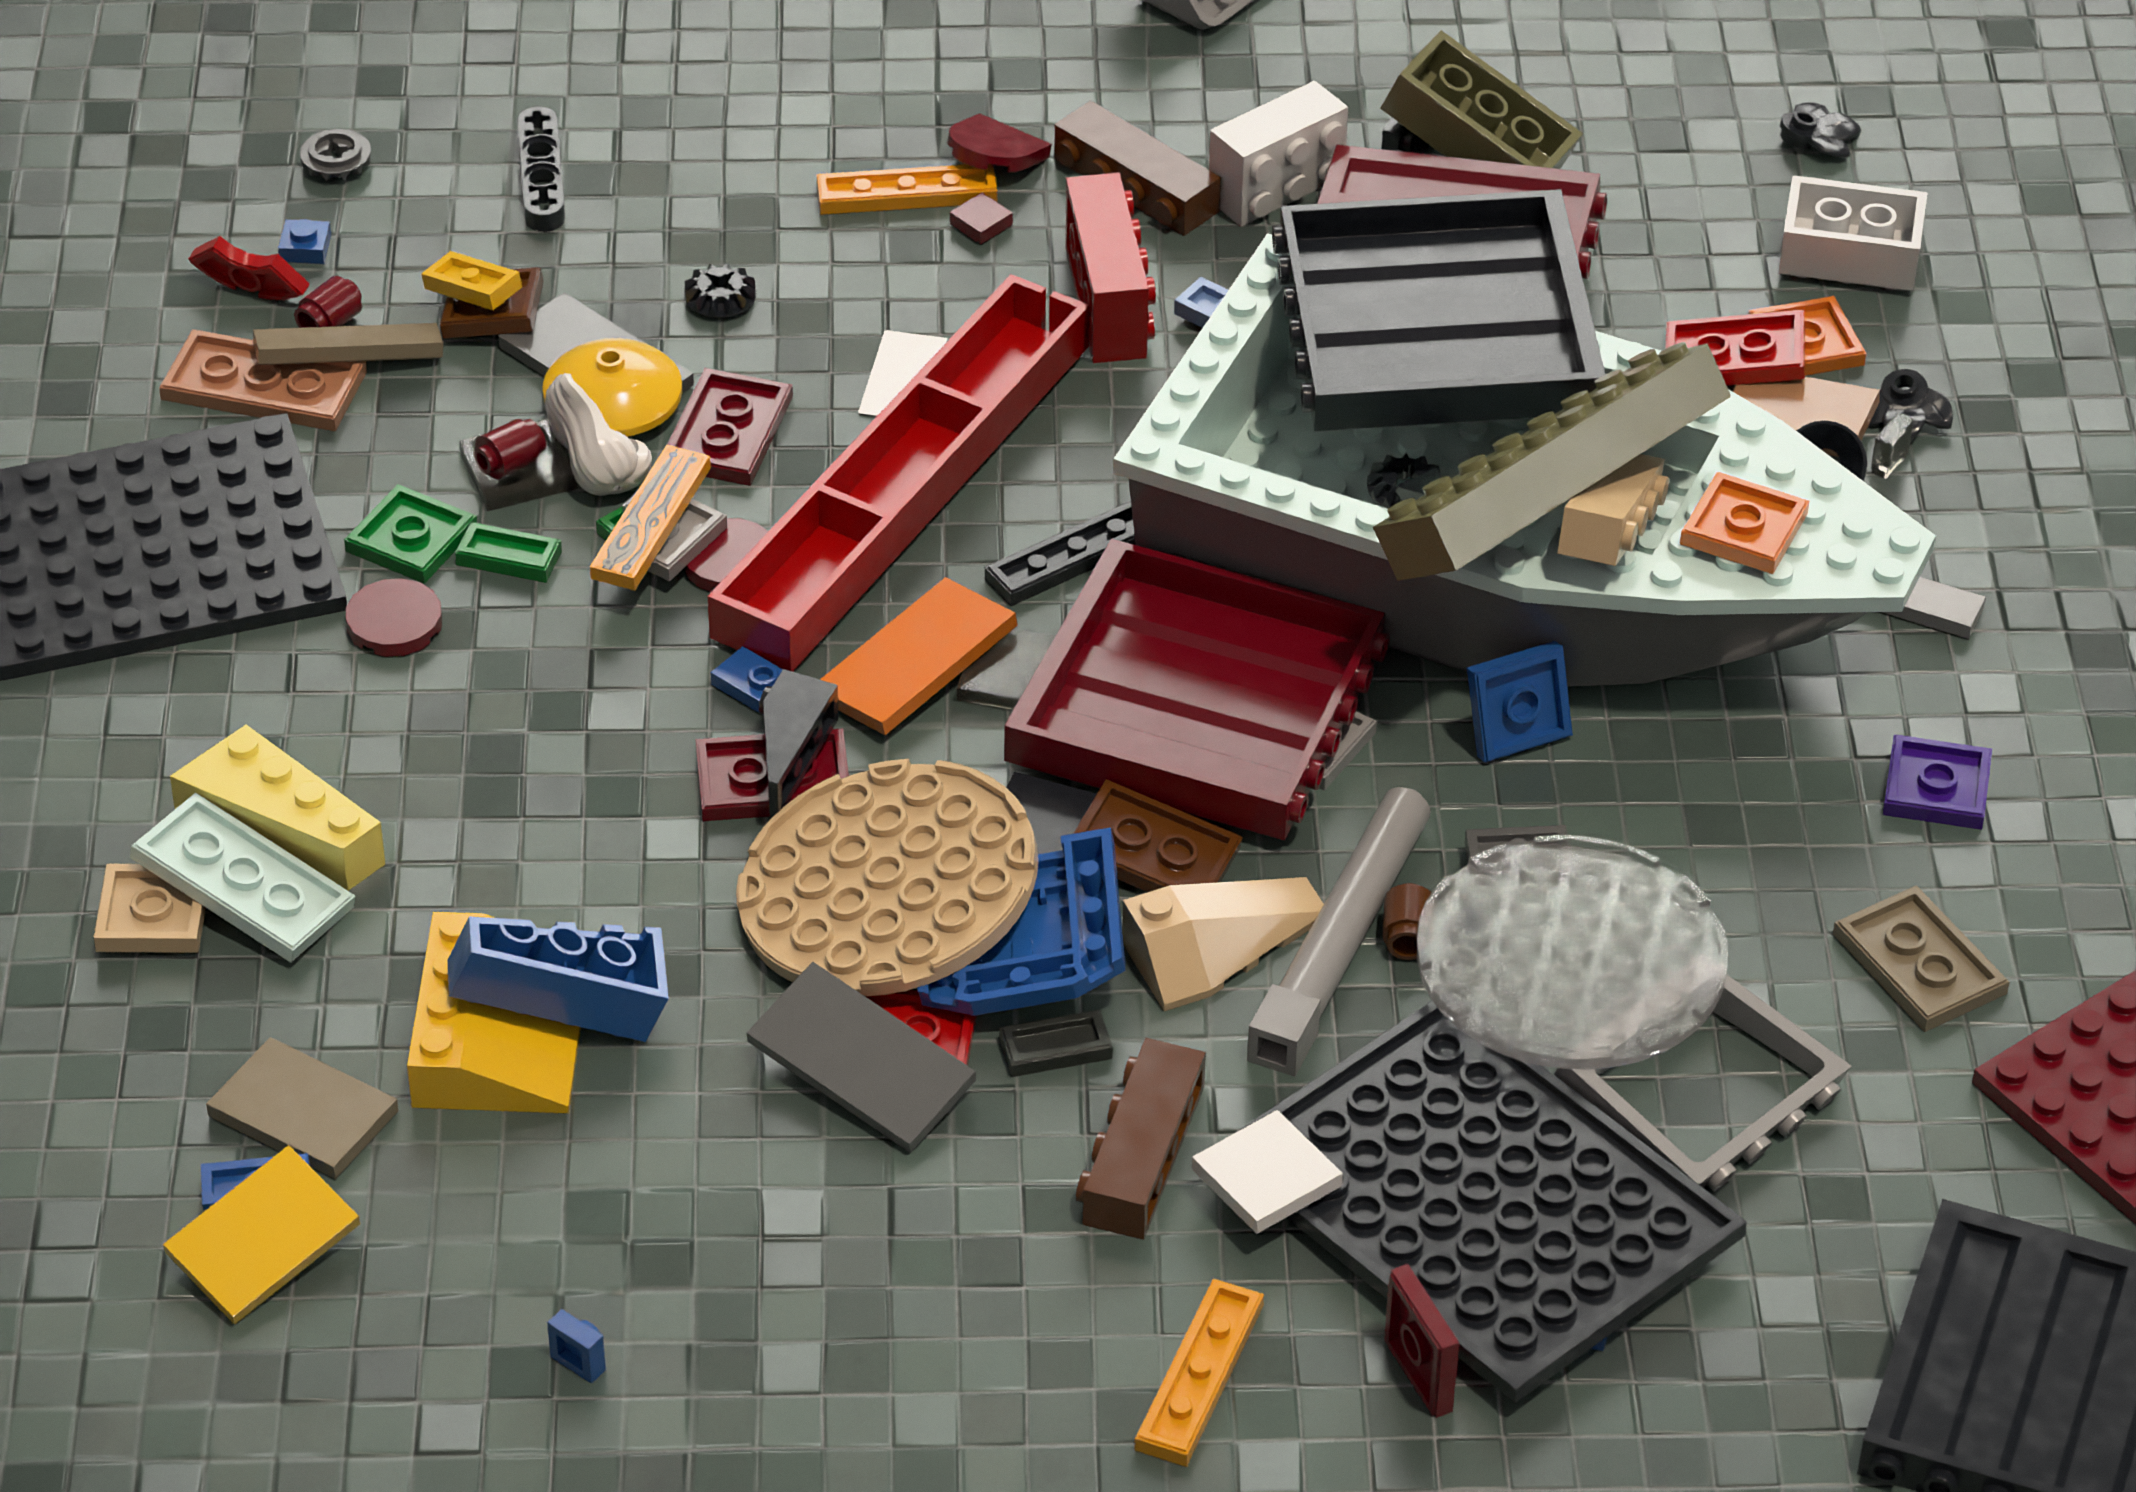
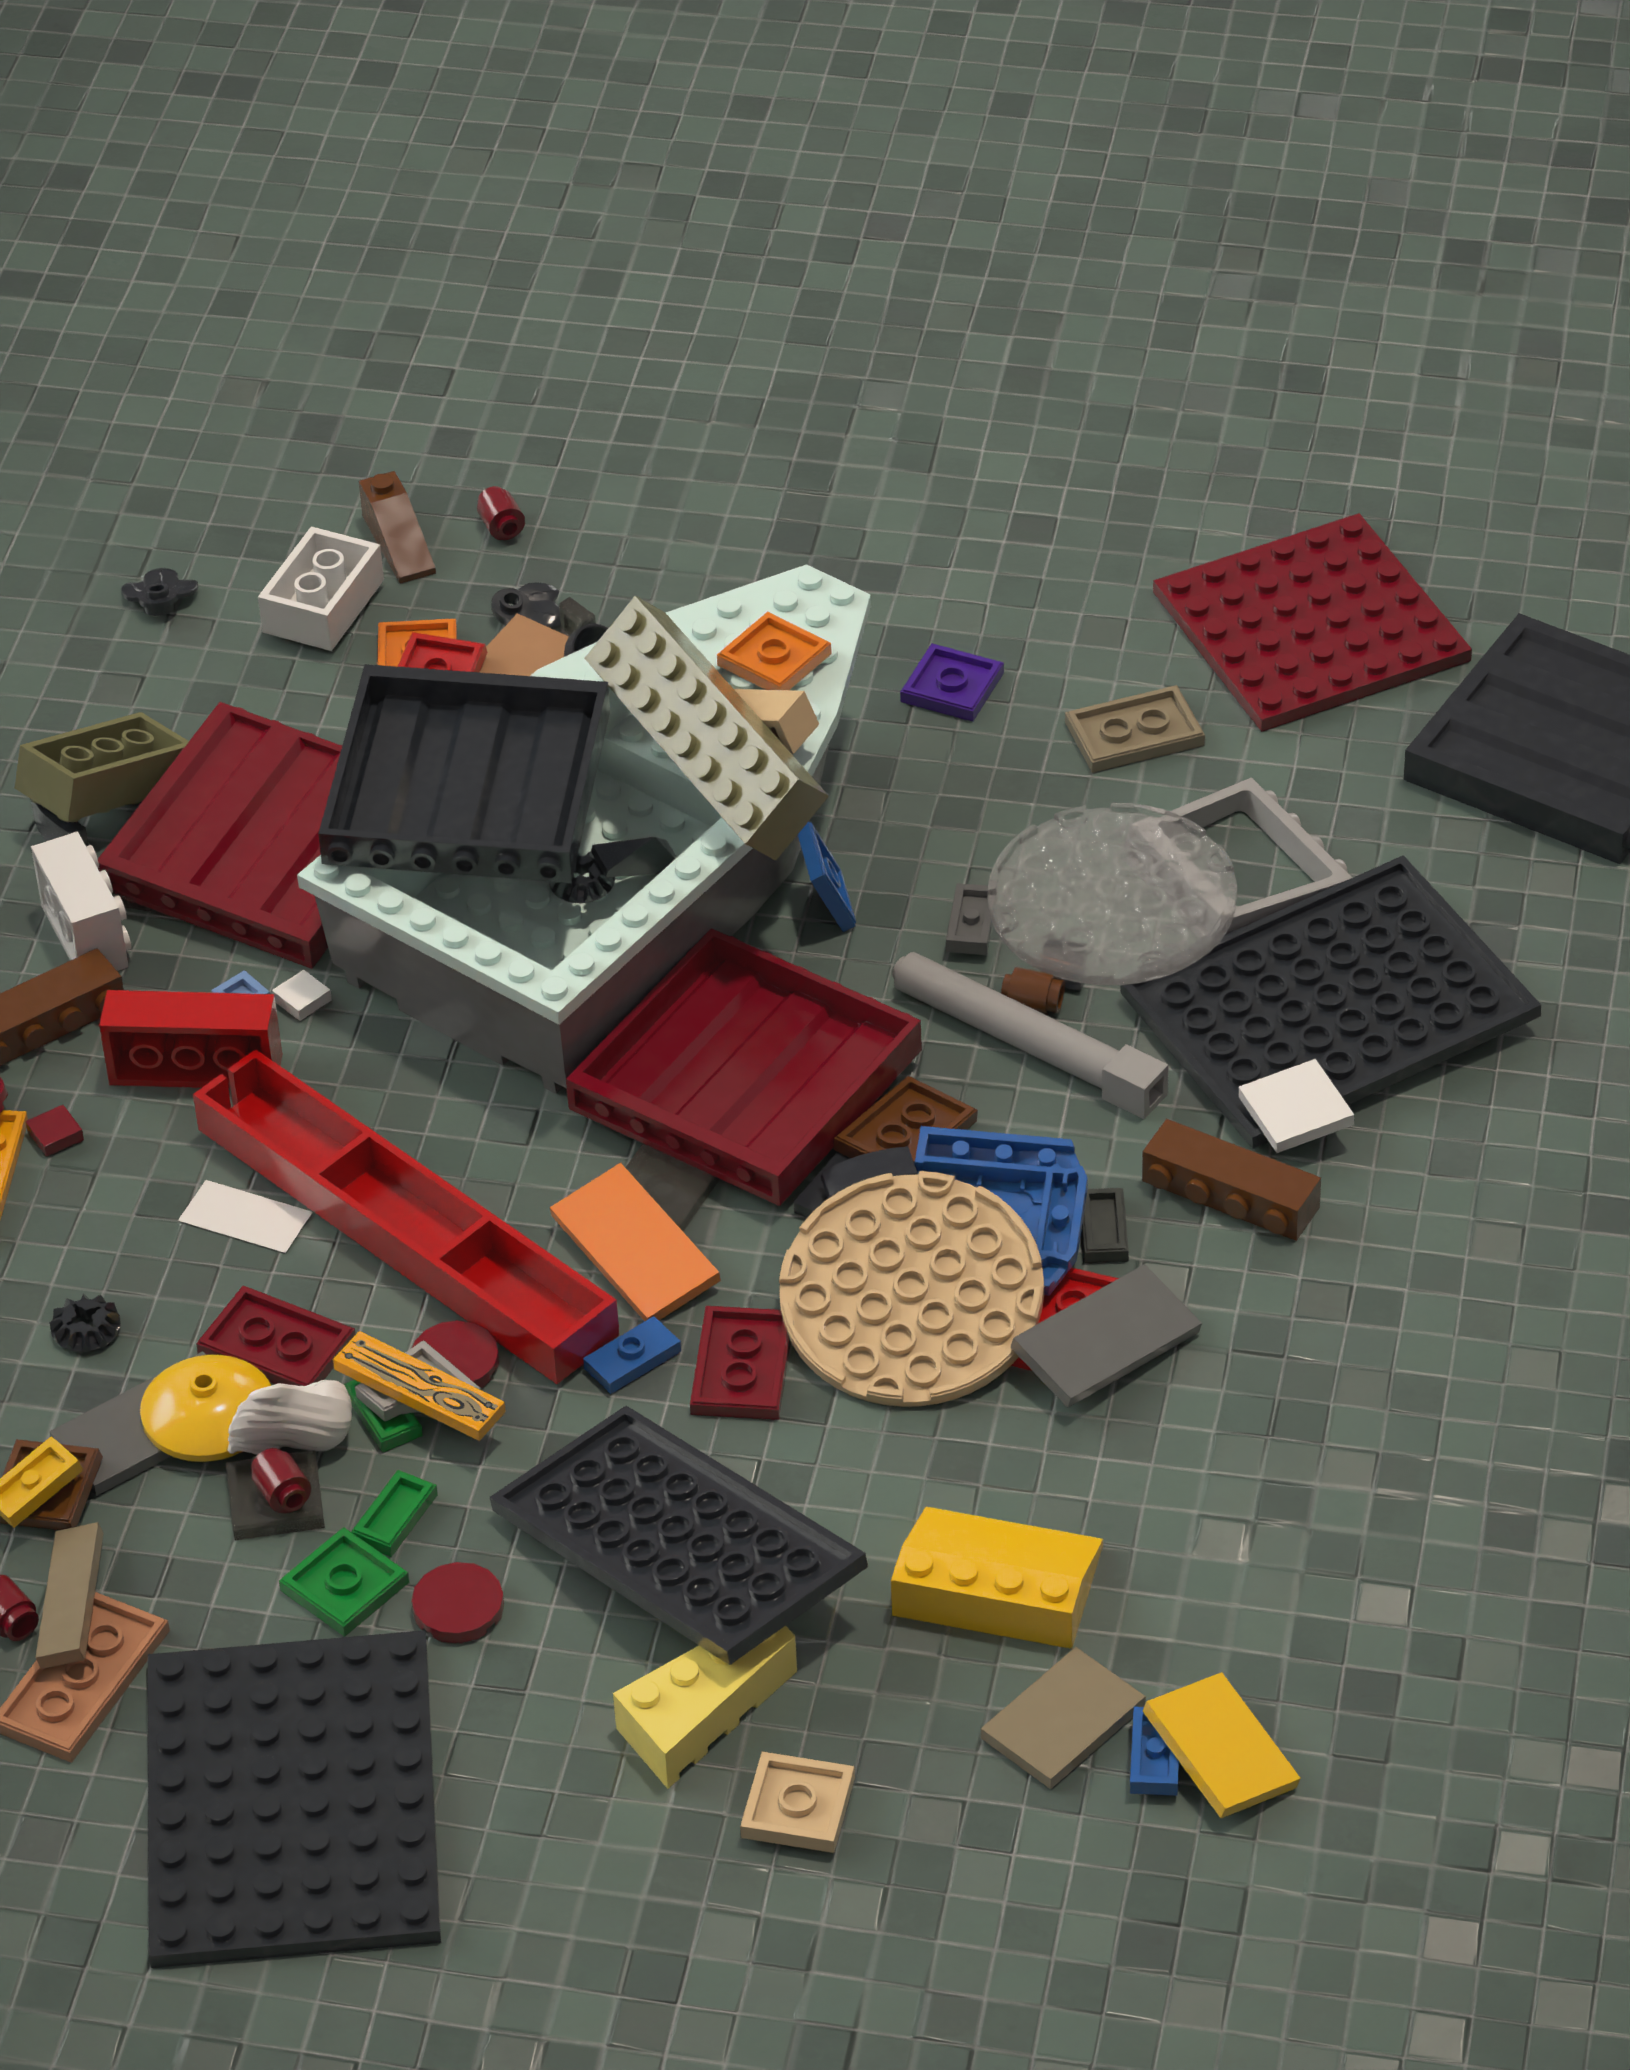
camera: 75 degrees left, 0 degrees up
light aqua tile [130,793,356,963] -> none
blue wedge [447,916,669,1042] -> none
blue plate [547,1309,606,1384] -> none
slope [759,669,838,817] -> none
black tile [985,501,1136,606] -> none
tan wedge [1122,877,1324,1012] -> none
light orange tile [1135,1278,1264,1467] -> none
dark red tile [1384,1264,1460,1418] -> none
none -> reddish brown slope [358,471,436,584]
none -> dark red brick [477,486,525,540]
none -> black plate [490,1405,868,1665]
none -> black slope [821,1146,918,1199]

